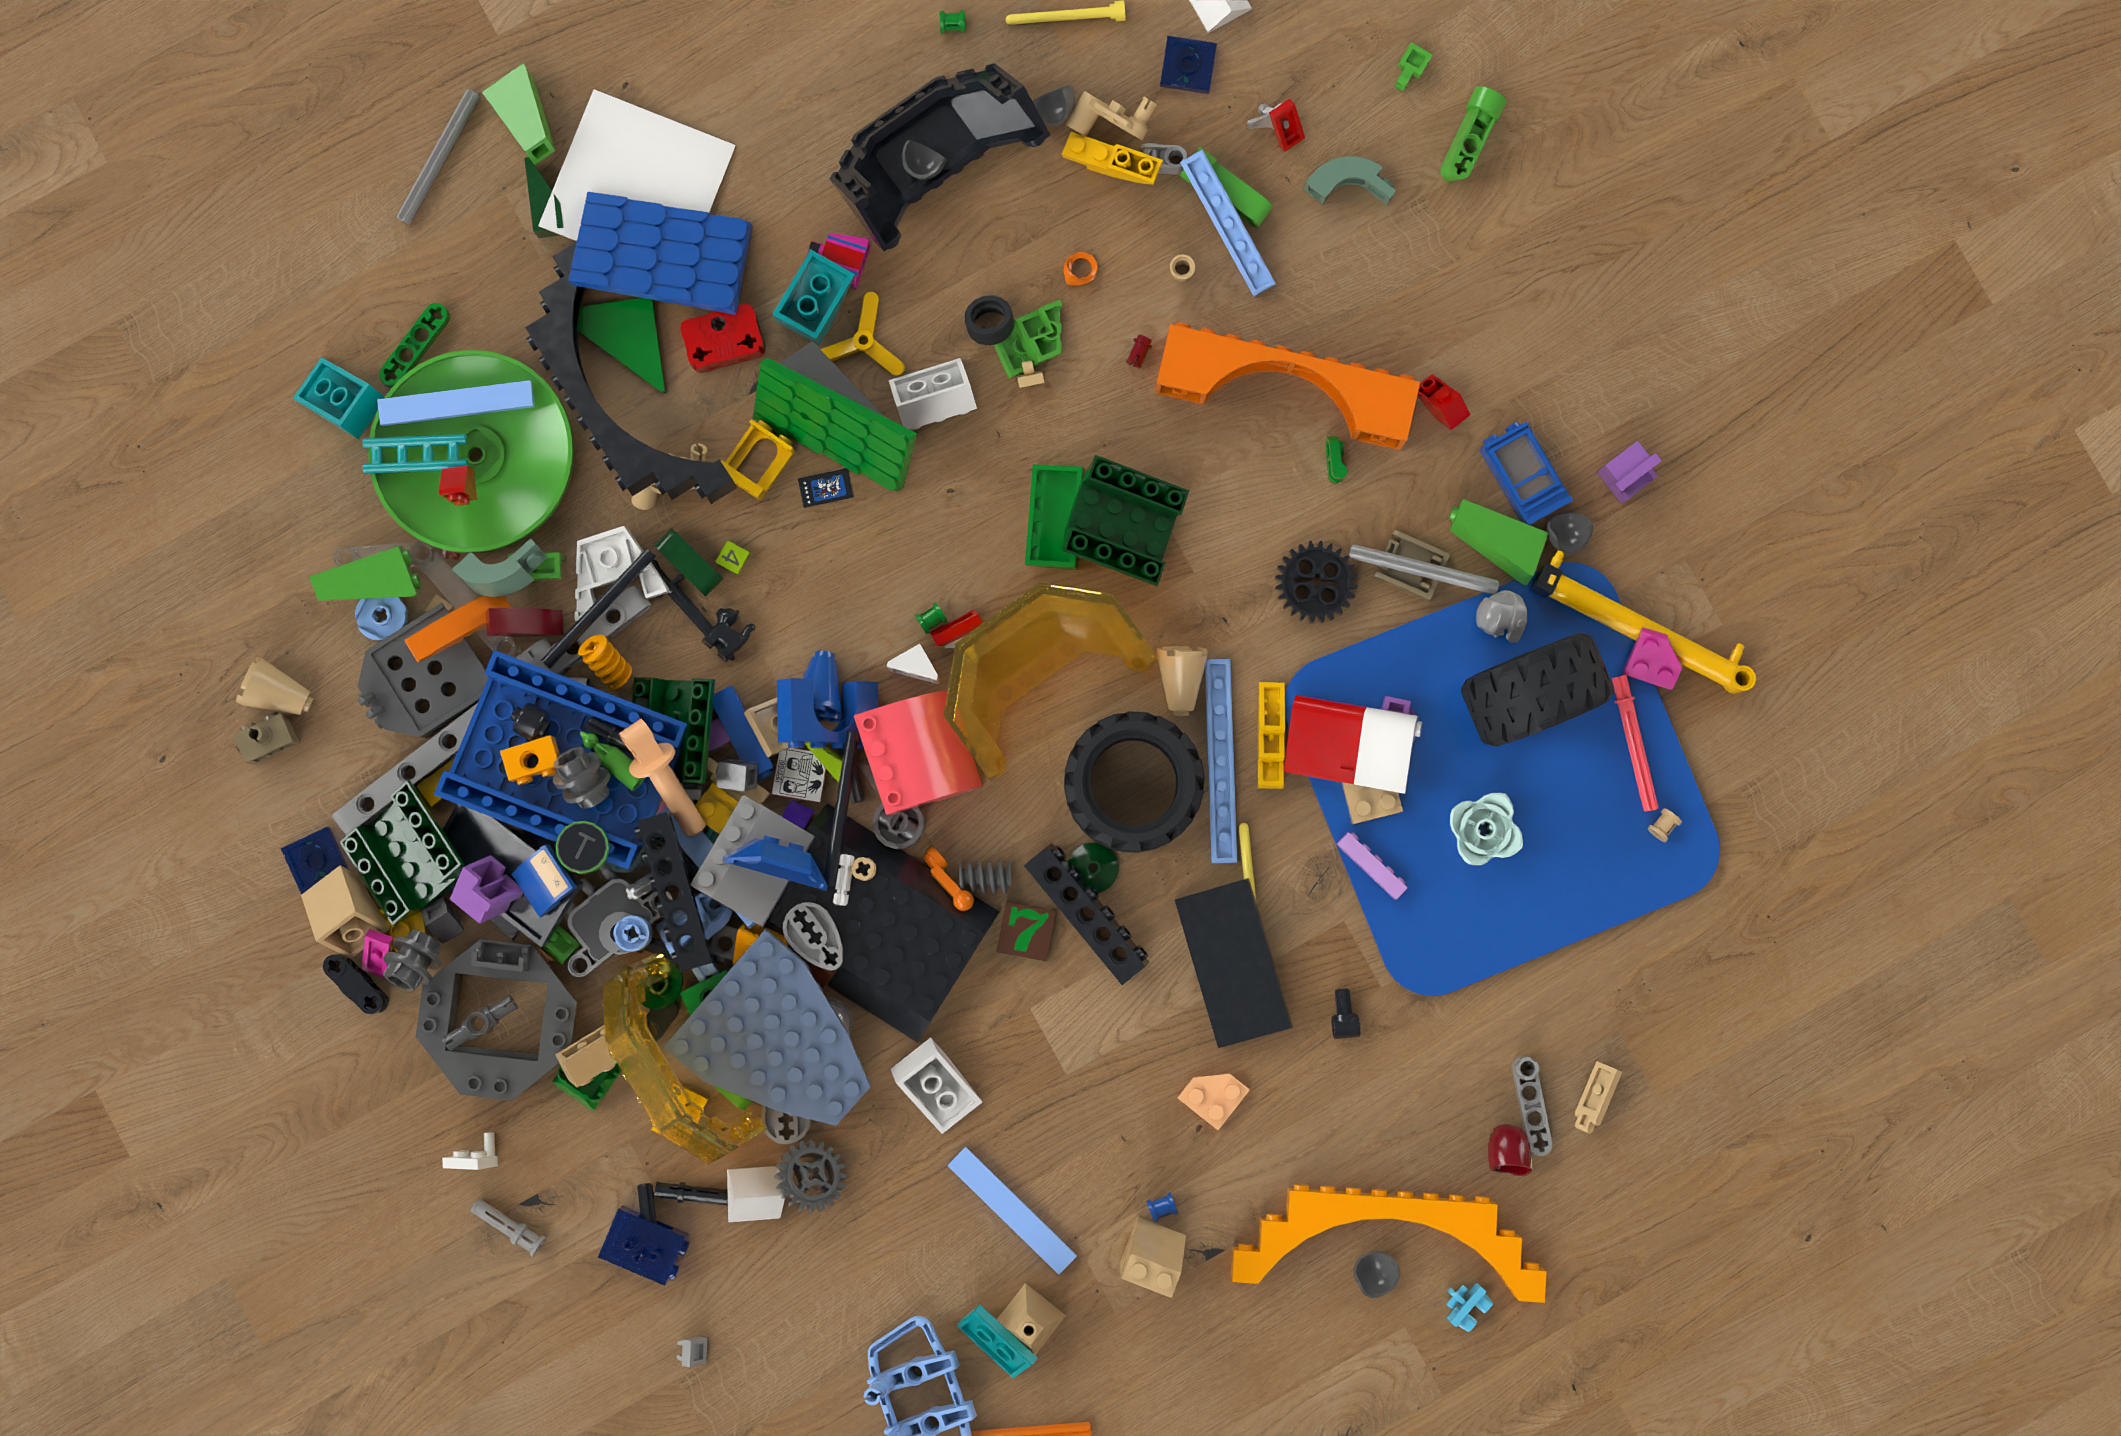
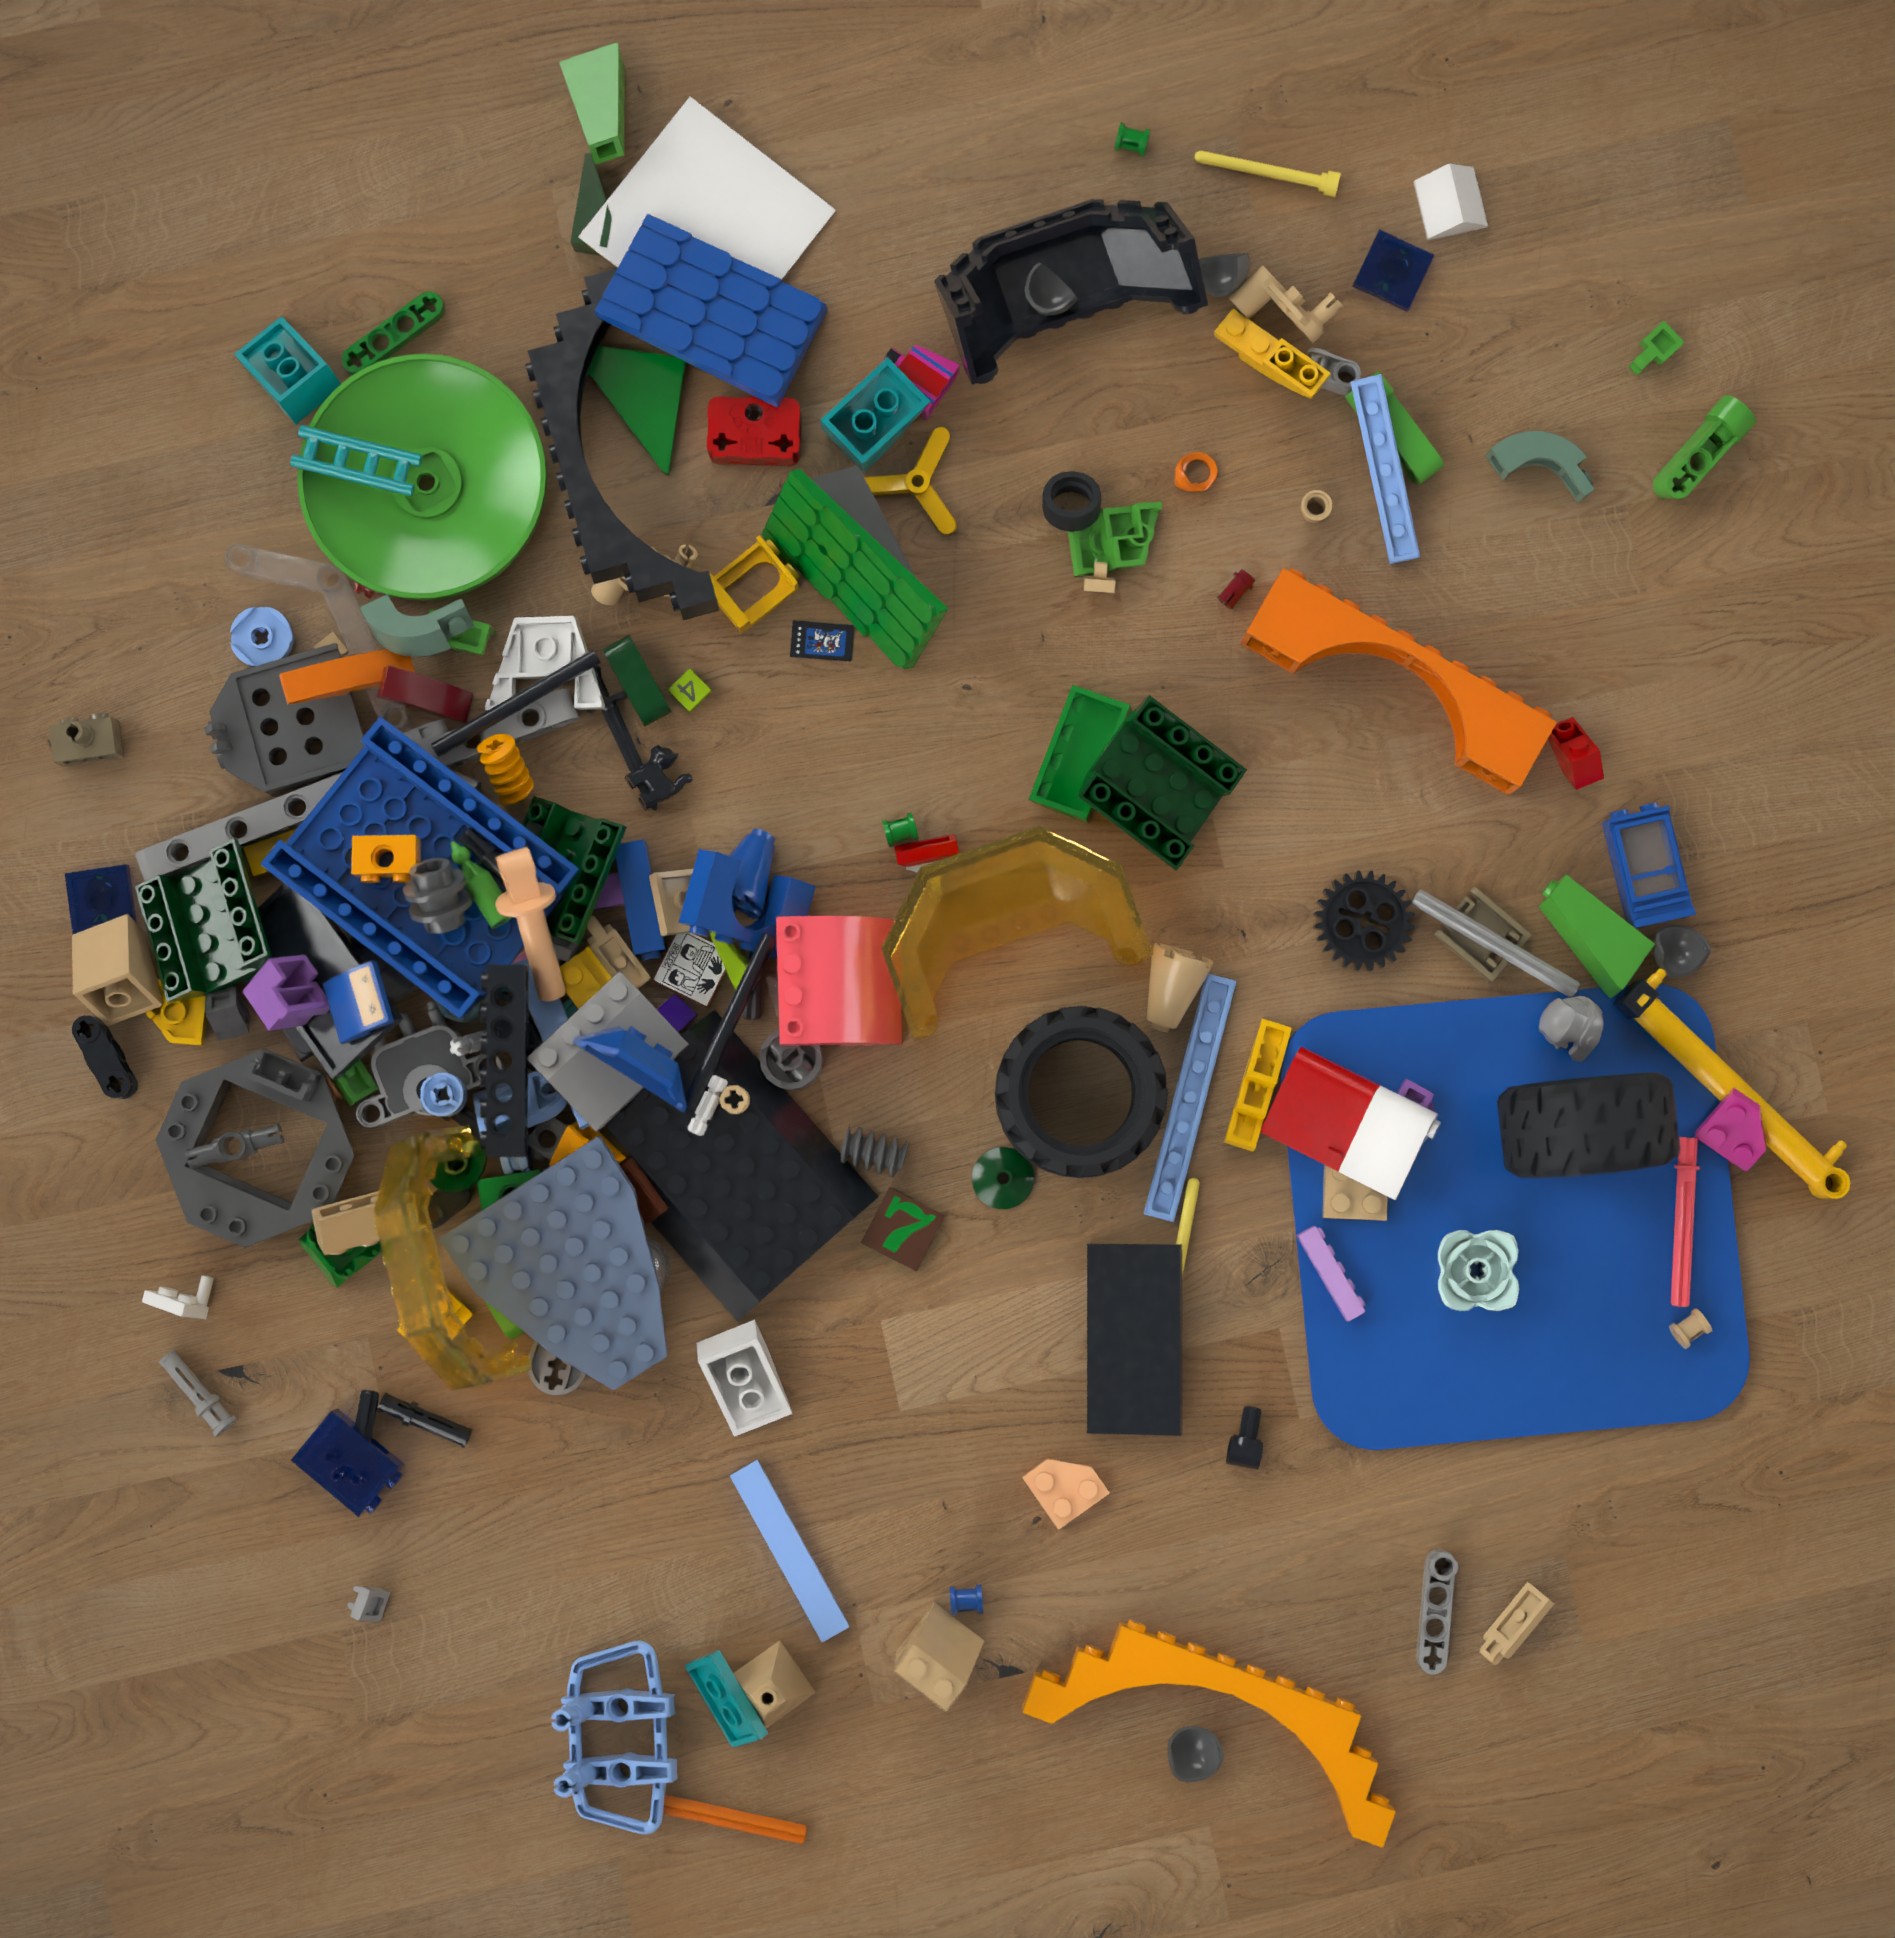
camera: 15 degrees right, 0 degrees up
tan cone [236,656,314,715] -> none
bright green slope [309,546,422,601] -> none
dark pink plate [362,929,394,978] -> none
light blue tile [377,380,535,426] -> none
dark grey piece [383,930,442,992] -> none
light grey axle [397,89,480,224] -> none
red slope [439,465,477,506] -> none
black head [510,703,552,741] -> none
black tile [556,821,610,874] -> none
flat silver brick [716,759,758,792] -> none
white slope [727,1166,785,1222] -> none
dark grey gear [774,1140,847,1213] -> none
light grey piece [783,902,843,971] -> none
white slope [887,644,940,684] -> none
white slope [888,358,977,430] -> none
orange piece [923,847,974,911] -> none
black brick [1024,843,1149,985] -> none
red piece [1247,99,1305,152] -> none
green plate [1325,436,1348,484] -> none
medium azure hips [1446,1282,1493,1332] -> none
dark red piece [1488,1124,1532,1177] -> none
medium lavender plate [1597,441,1662,504] -> none

